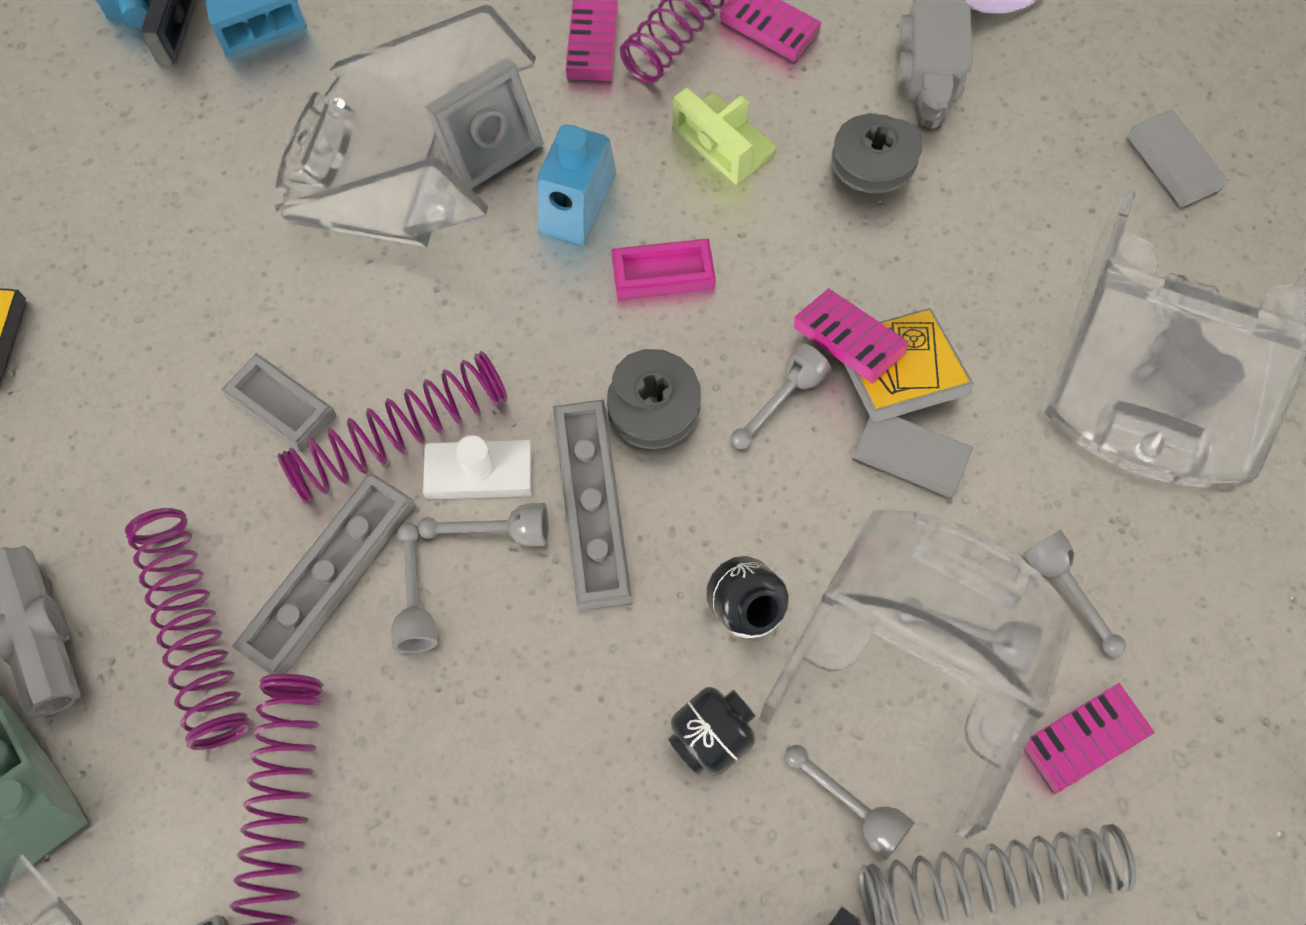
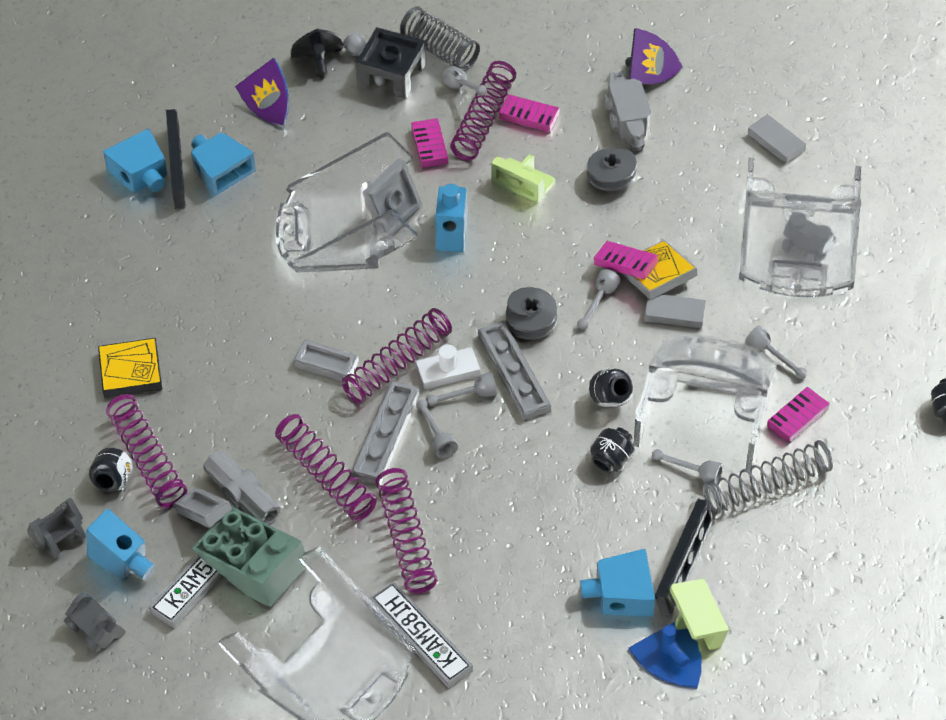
camera: 15 degrees left, 15 degrees down
dark pink tile [611,238,716,300] -> none

